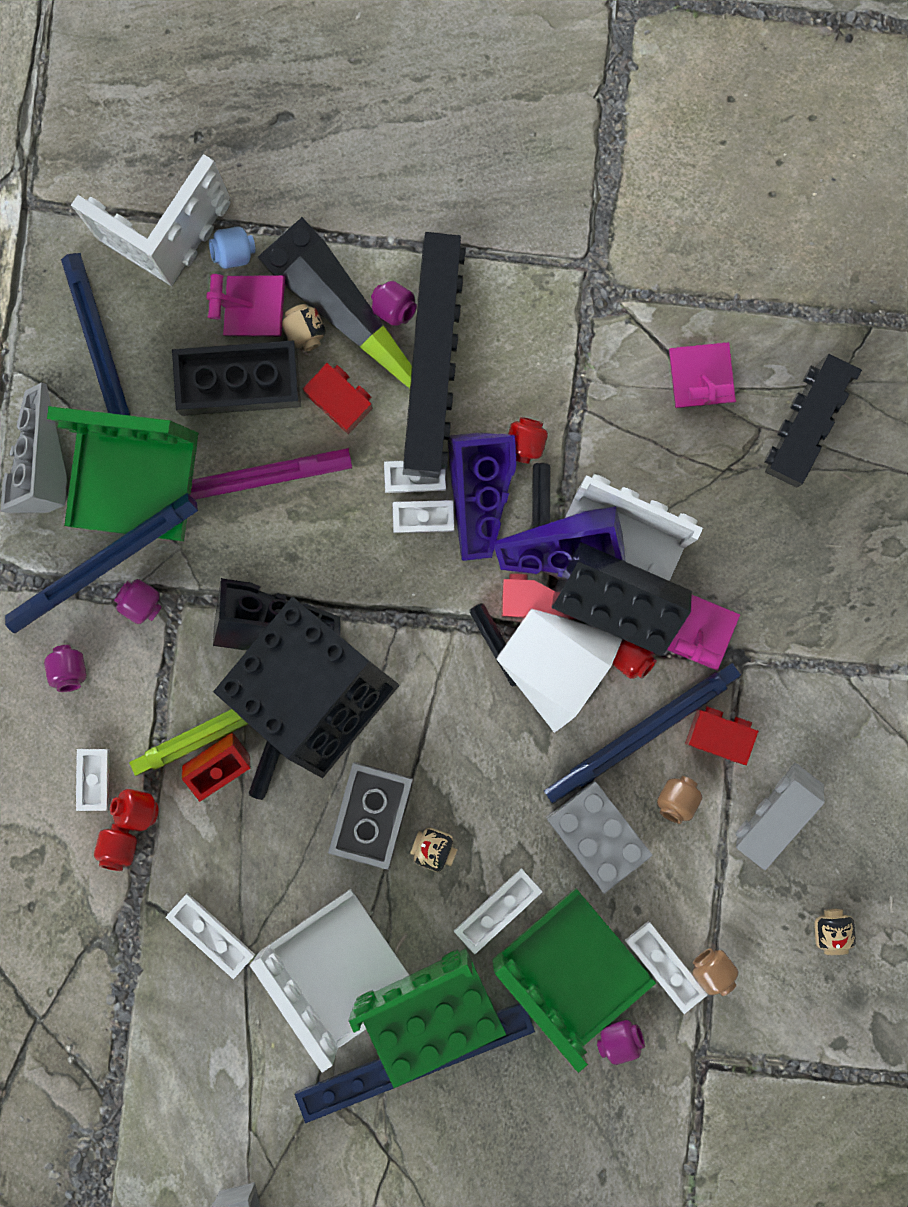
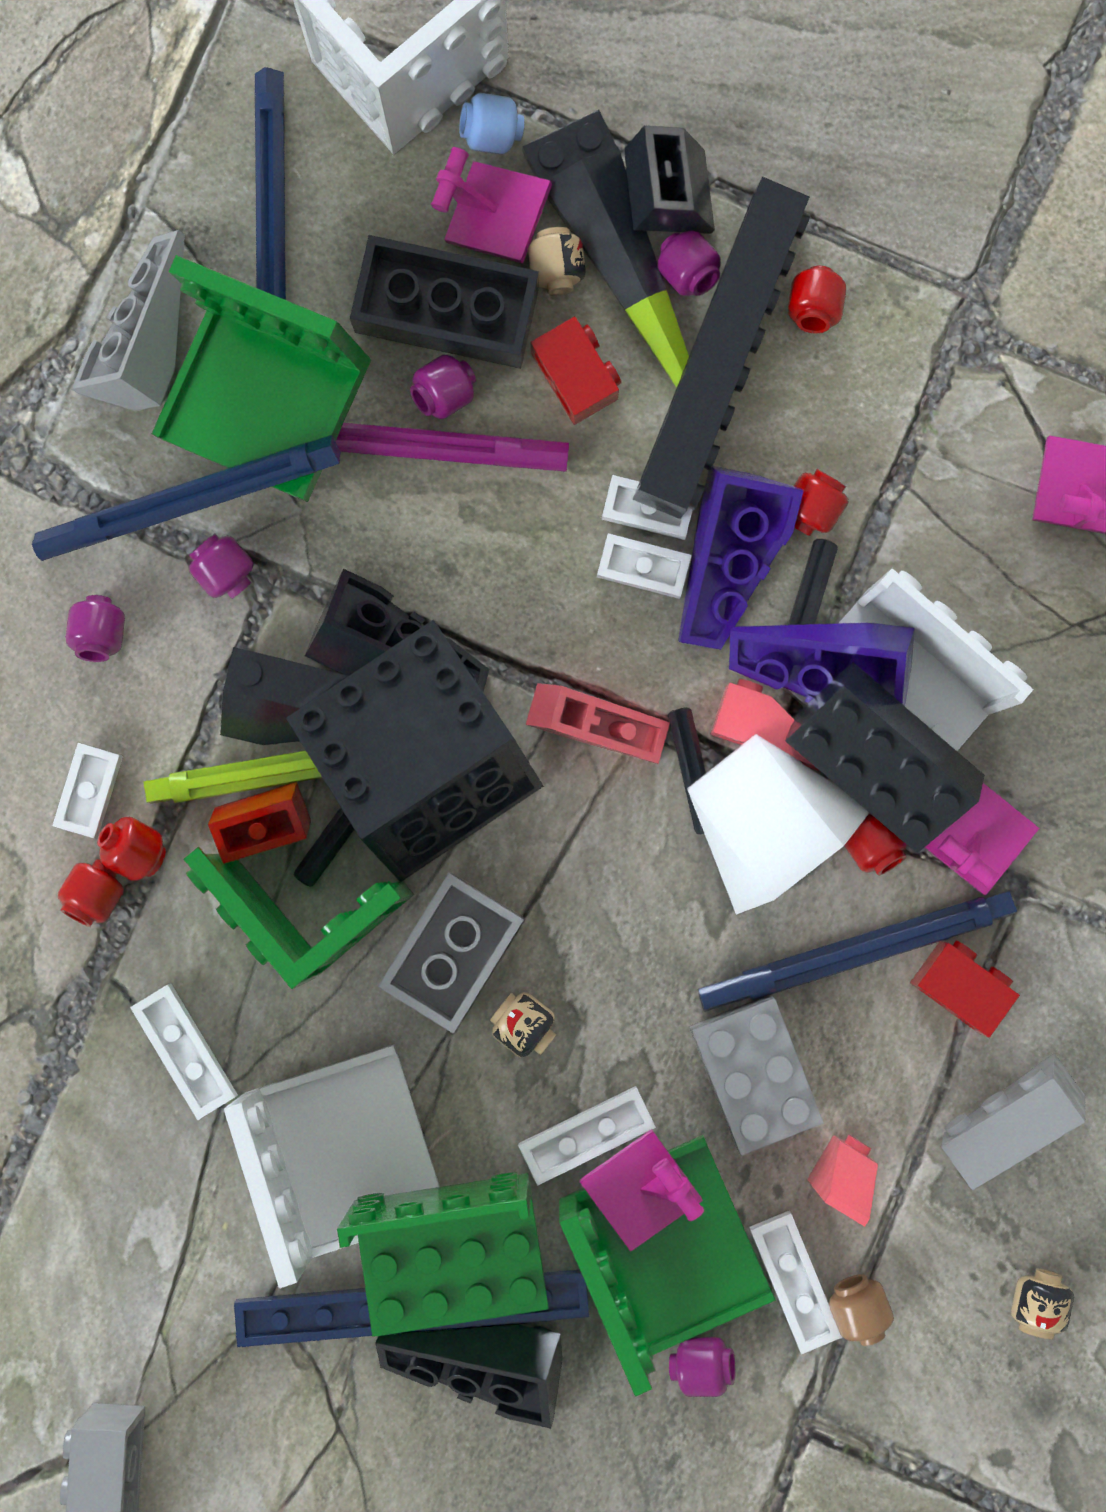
camera: 20 degrees right, 0 degrees up
medium nougat head [657,776,702,824] -> none
none -> green bracket [184,847,414,989]
none -> black wedge [220,647,348,746]
none -> black wedge [375,1325,563,1429]
none -> magenta head [410,354,476,419]
none -> coral slope [526,683,670,764]
none -> dark pink plate [580,1129,704,1251]
none -> black slope [624,125,715,234]
none -> red head [788,265,846,334]
none -> coral slope [807,1135,878,1227]

